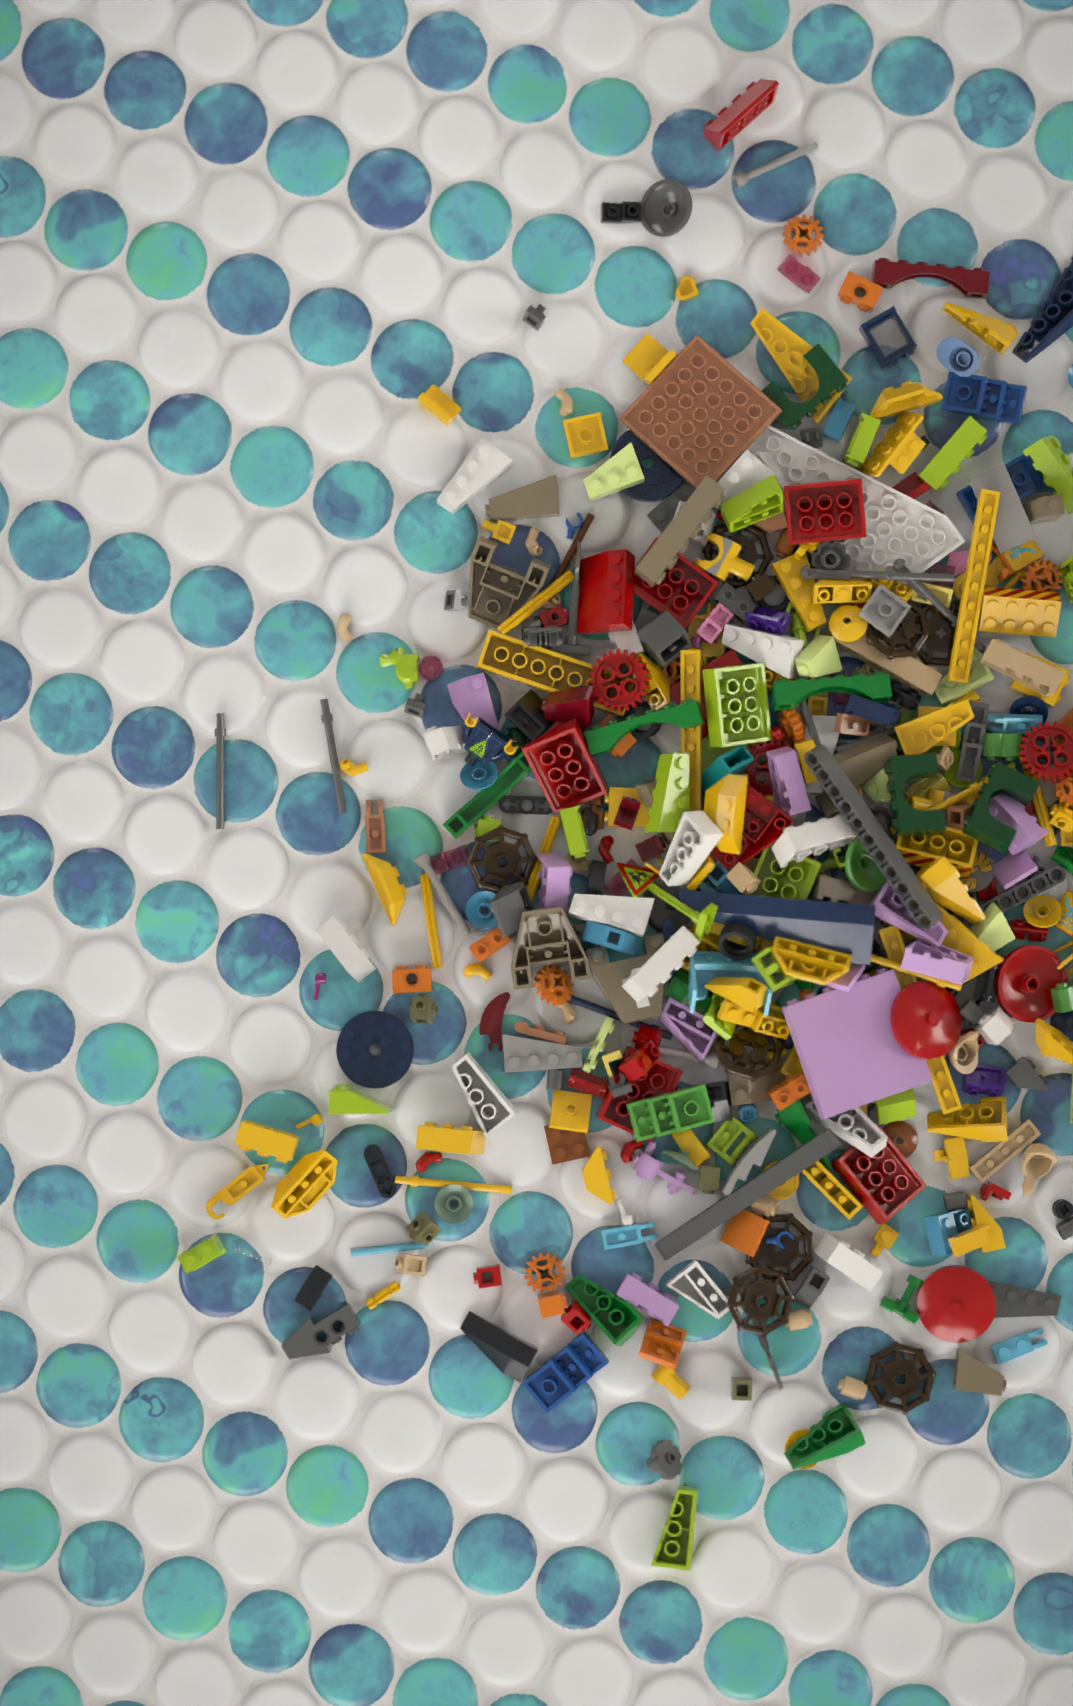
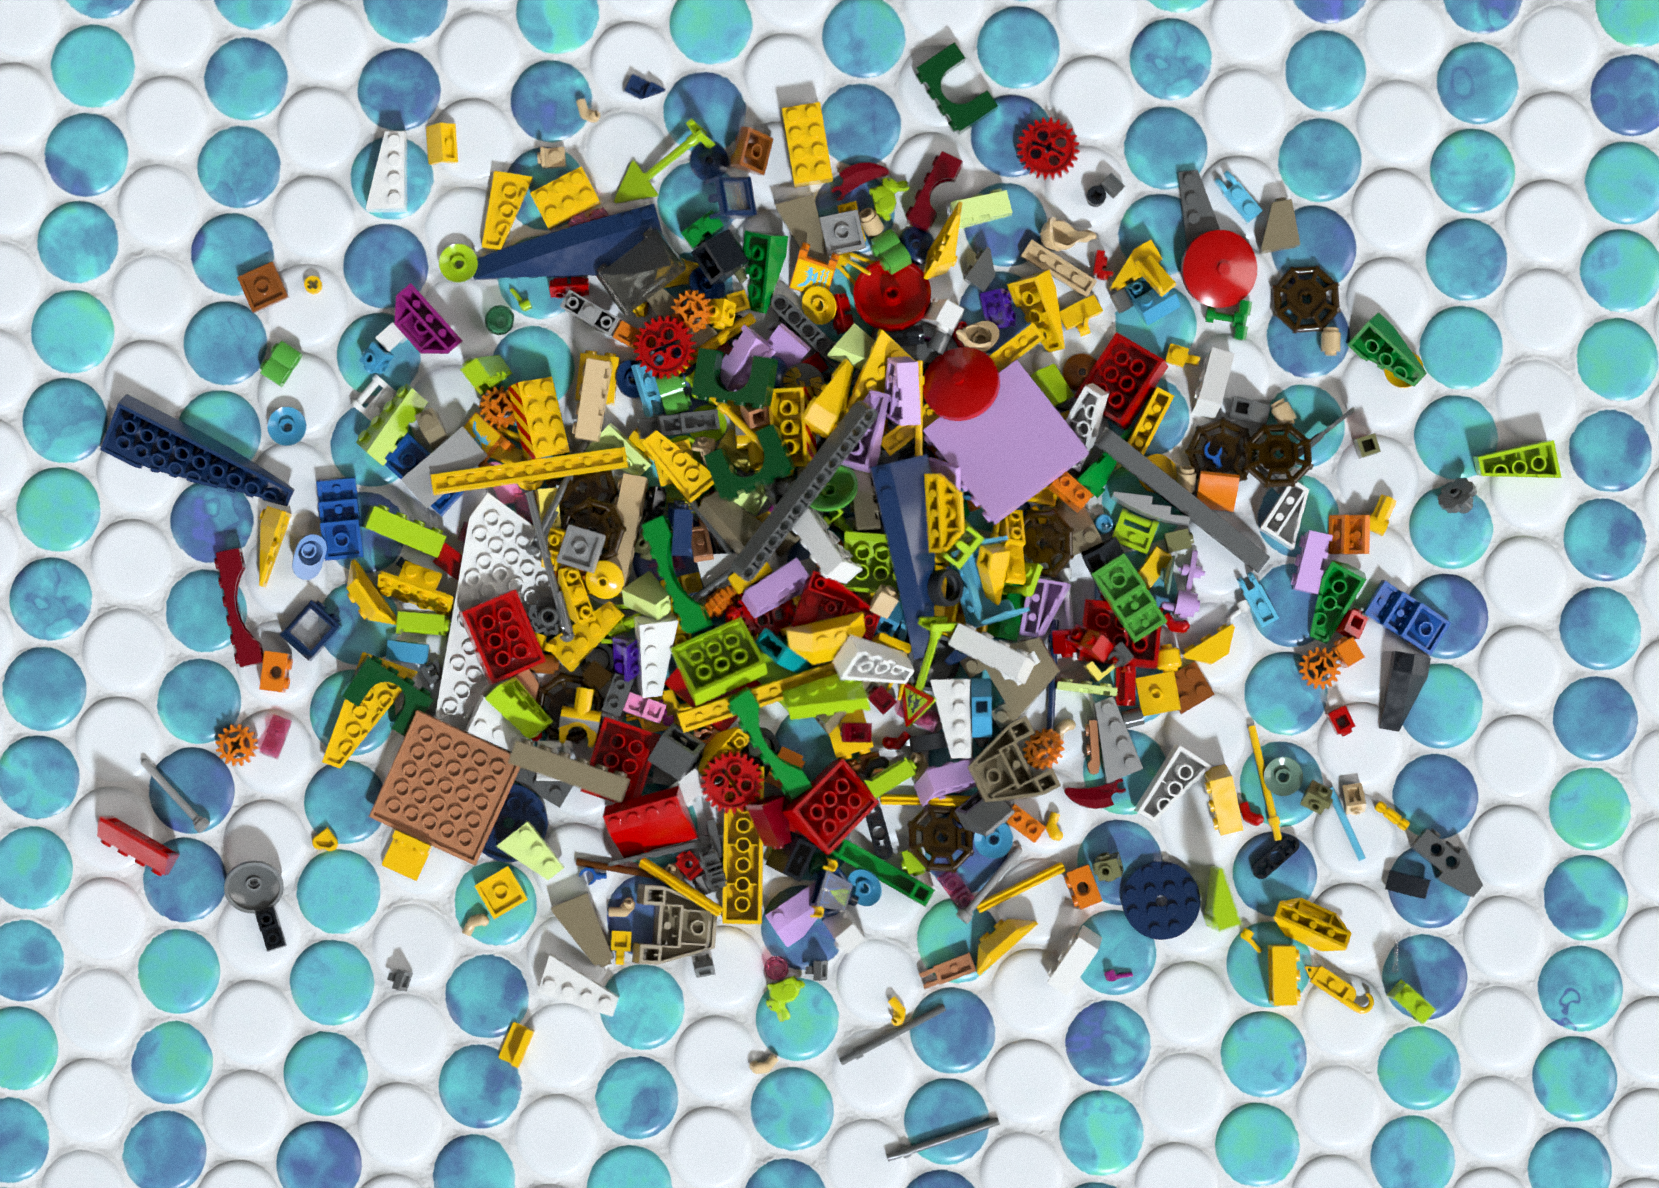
camera: 100 degrees left, 0 degrees up
none -> yellow head [1157,644,1182,673]

